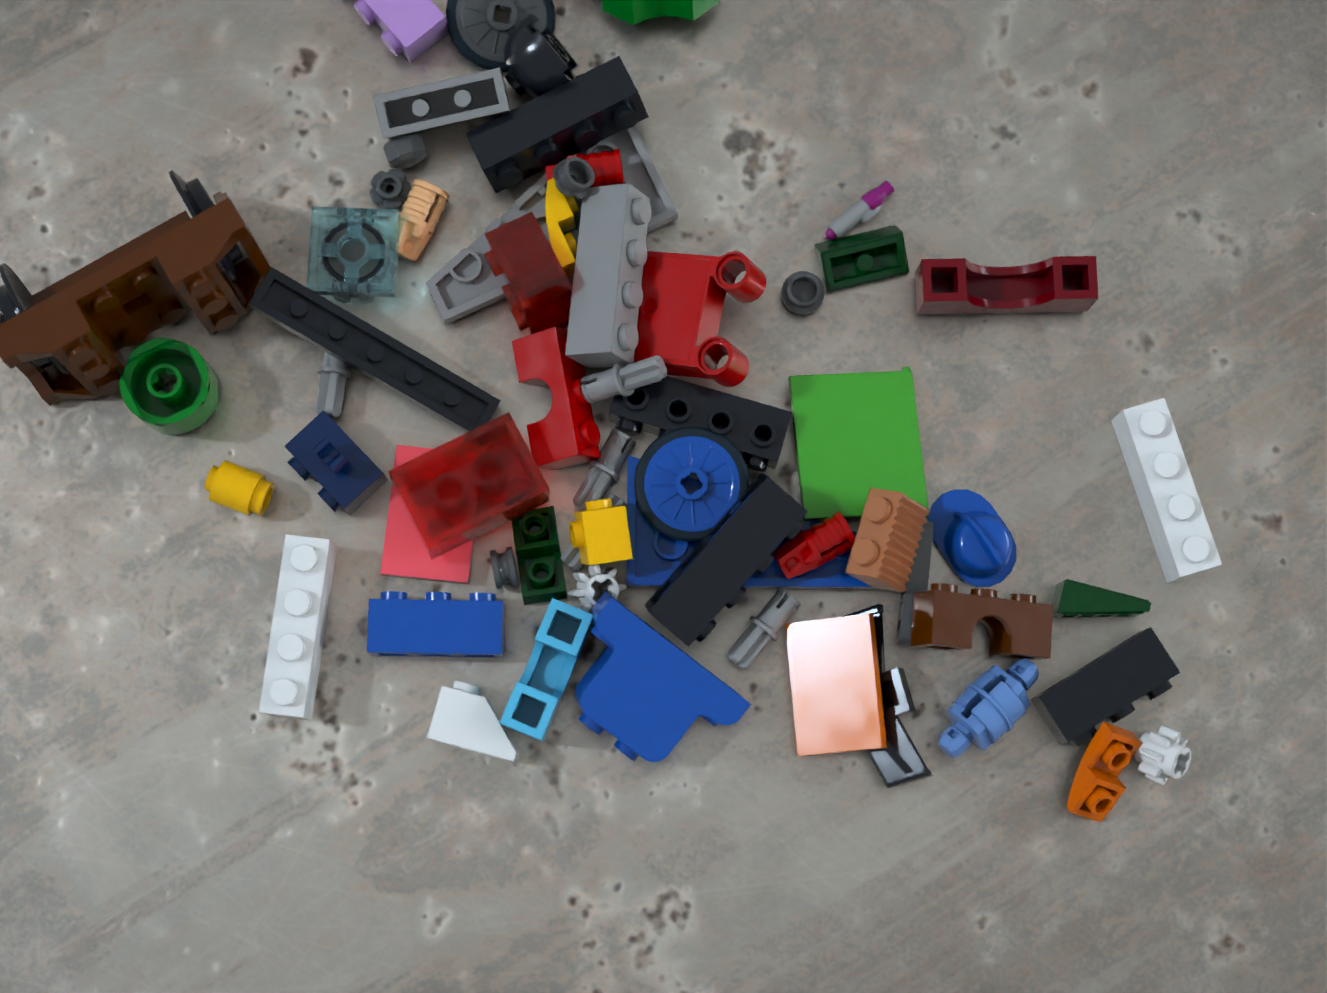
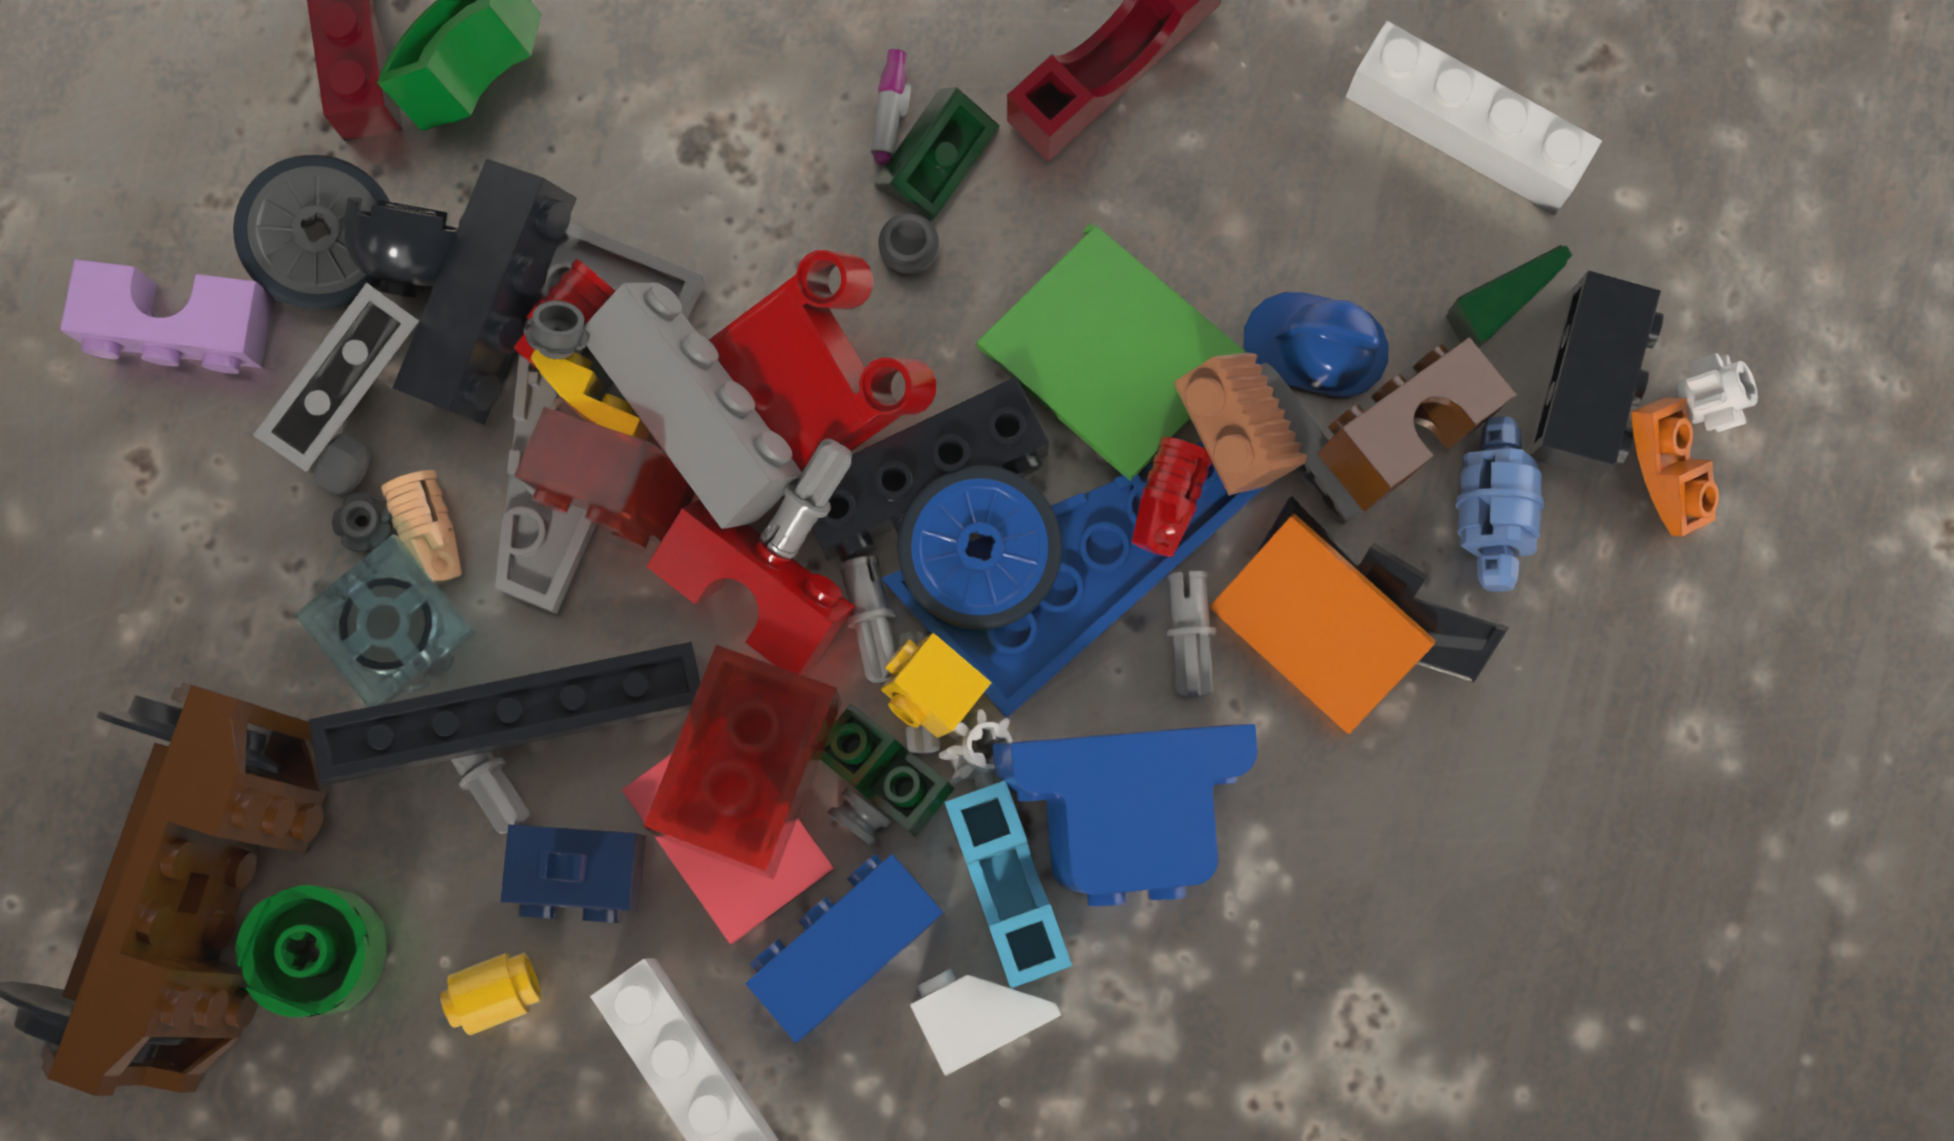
camera: 35 degrees left, 0 degrees up
black brick [645,472,808,647] -> none

